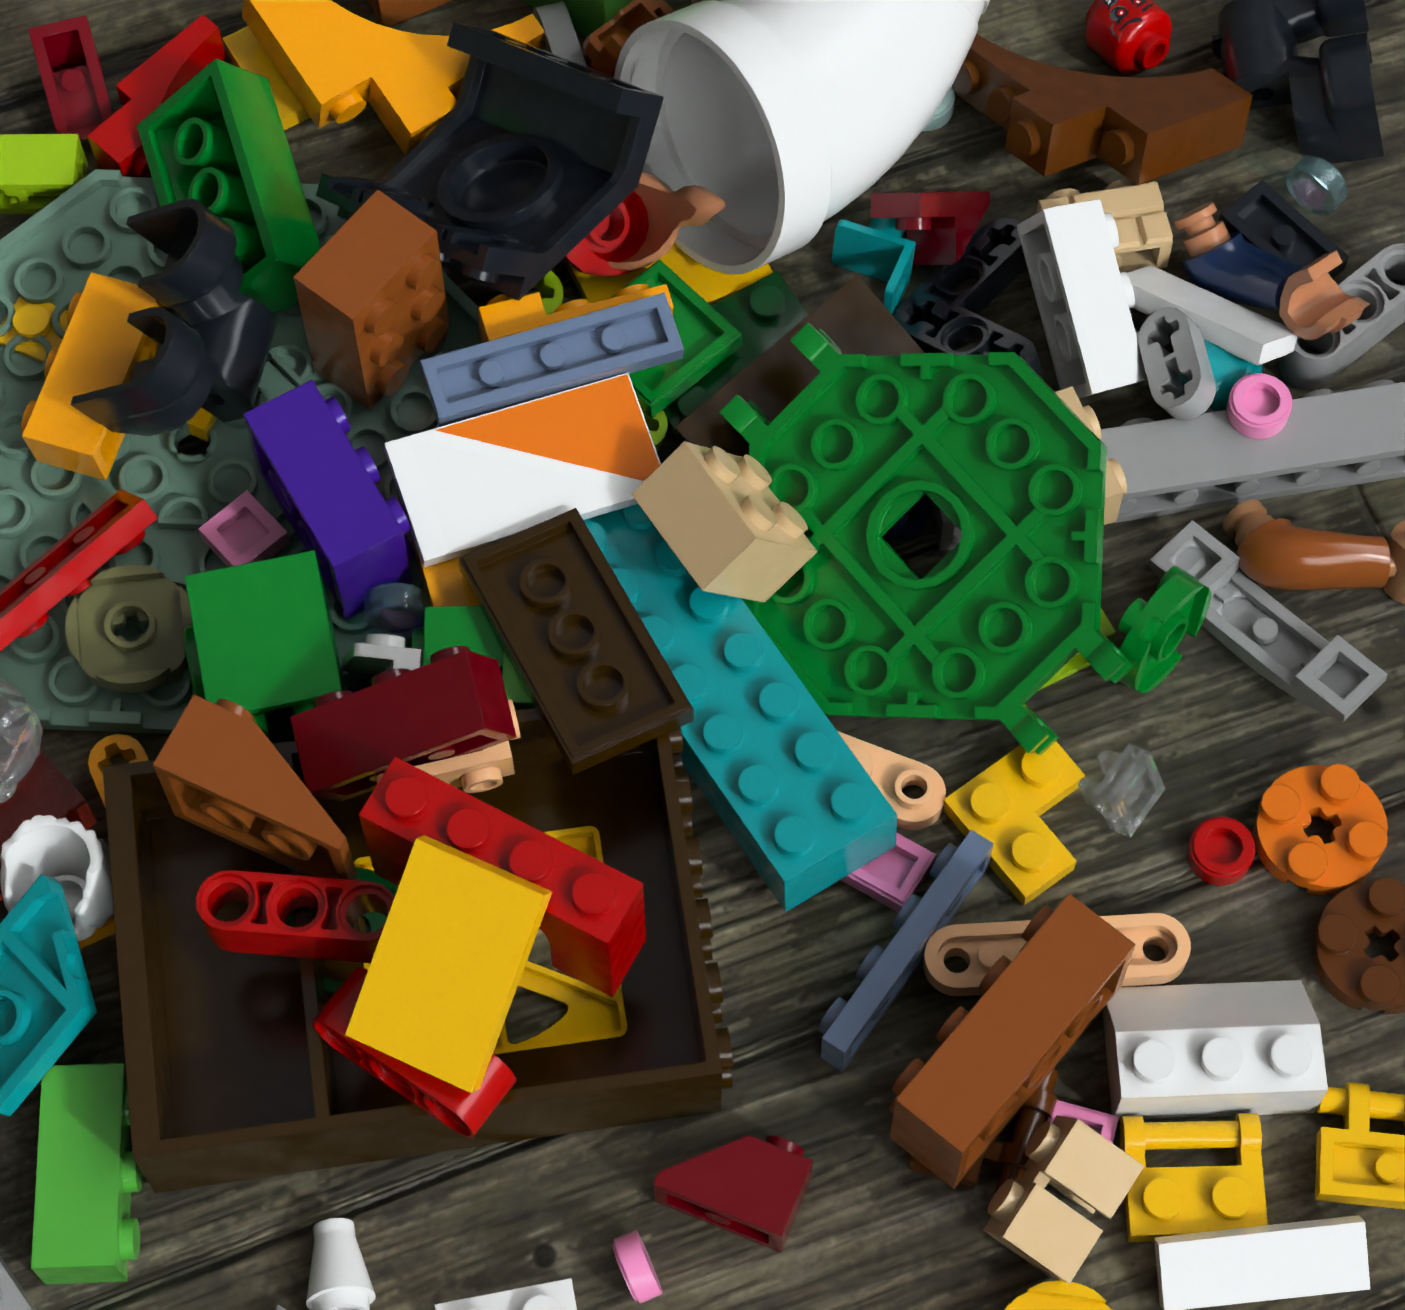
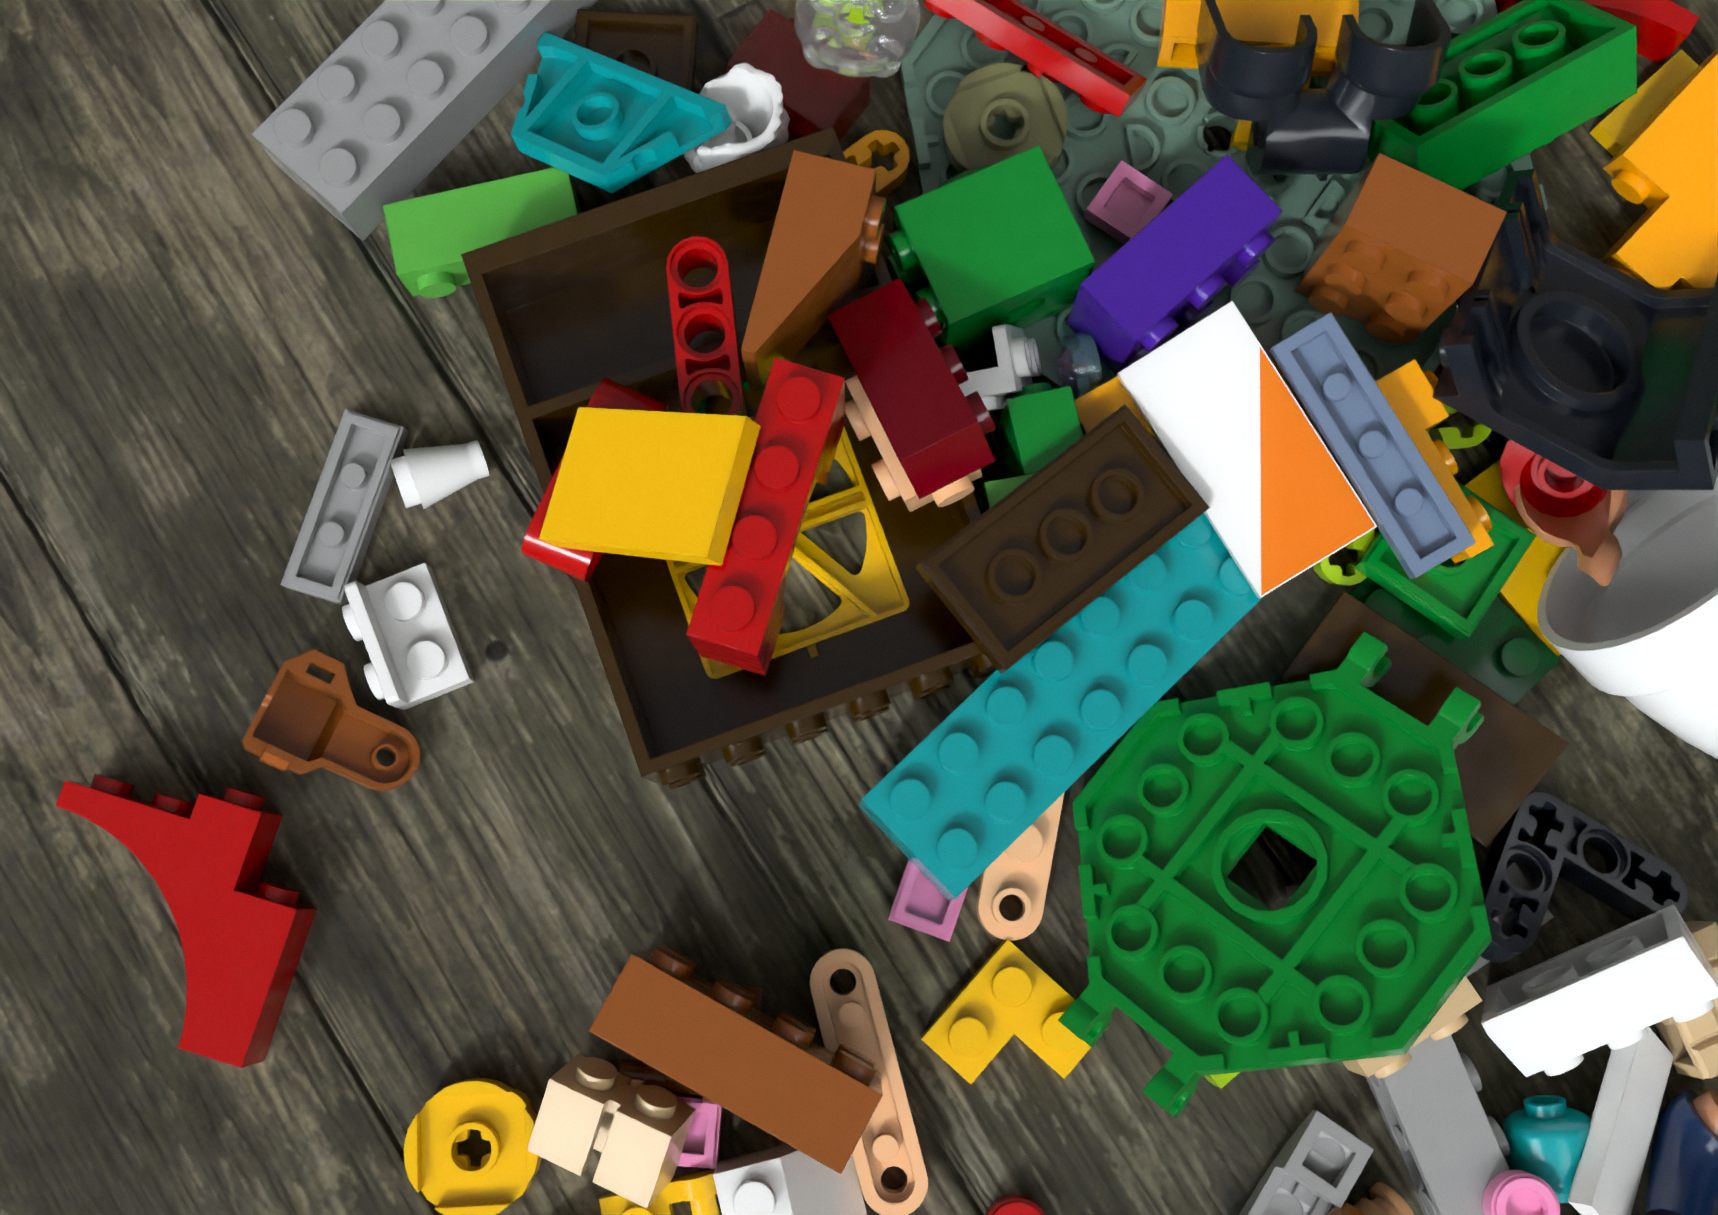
camera: 75 degrees right, 15 degrees up
bright pink tile [612,1229,663,1304] -> none
tan brick [631,441,818,603] -> none
dark red slope [653,1135,813,1253] -> none
sand blue plate [818,829,994,1073] -> none
teal bracket [832,218,916,316] -> none
dark red slope [871,191,990,265] -> none
clear tile [1078,743,1166,838] -> none
green plate [1118,566,1211,694] -> none
light grey beam [1138,307,1216,421] -> none

